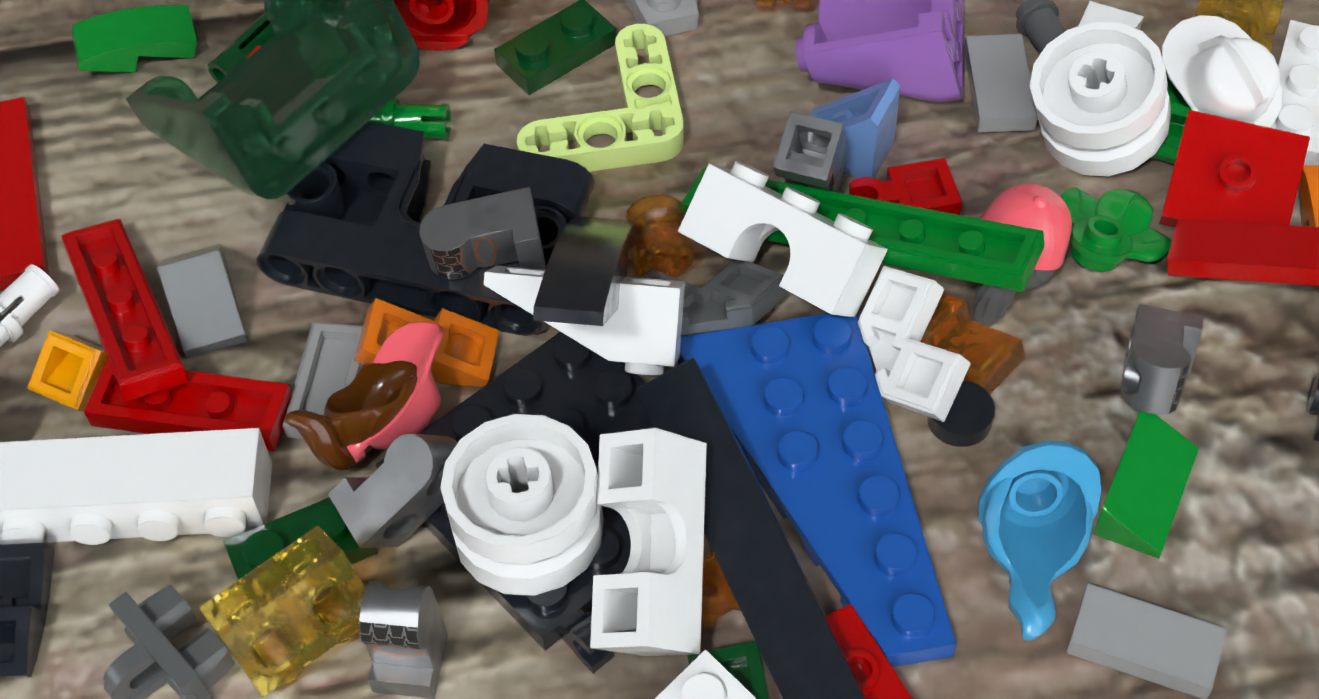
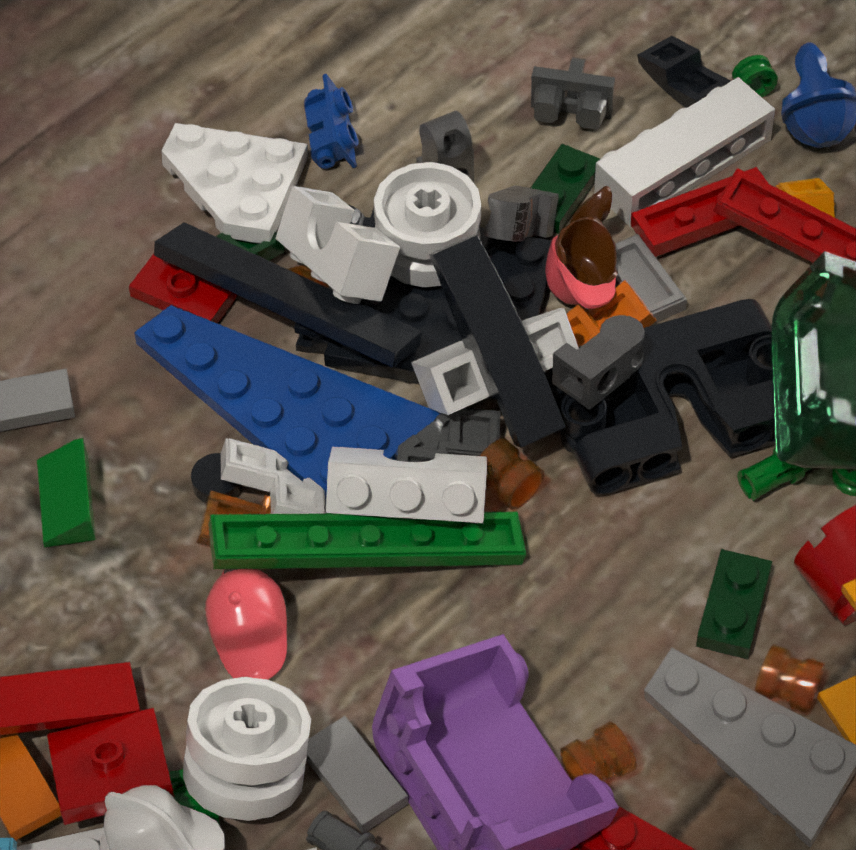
camera: 145 degrees right, 0 degrees up
slope [157,243,248,359] -> none
clear yellow brick [199,526,366,698] -> none
yellowish green beam [516,24,684,172] -> none
flat silver leg [773,111,848,192] -> none
medium blue slope [809,78,900,178] -> none
red plate [849,158,962,215] -> none
dark azure piece [977,440,1101,641] -> none
green plate [1061,187,1172,272] -> none
flat silver leg [1120,303,1204,415] -> none

